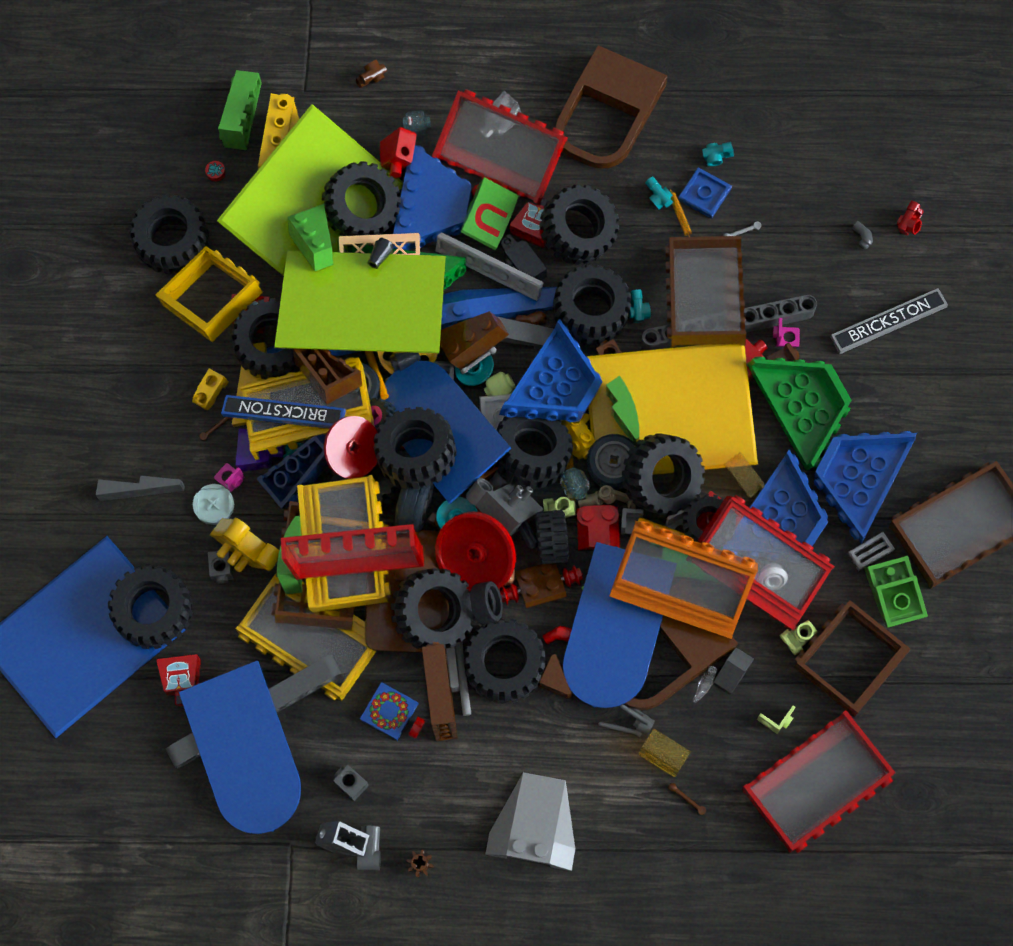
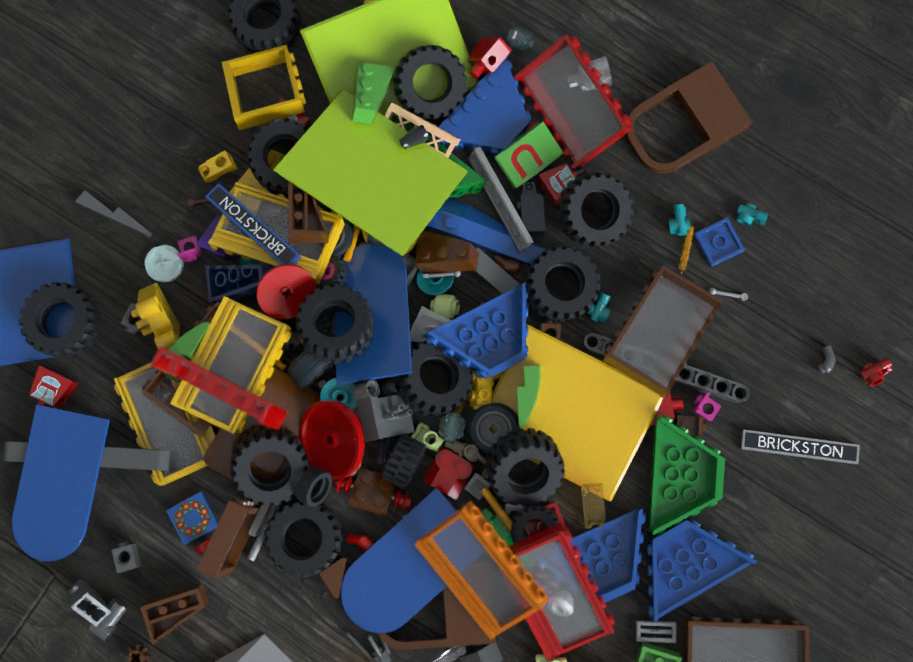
camera: 30 degrees right, 10 degrees up
none -> reddish brown wedge [140,582,209,645]

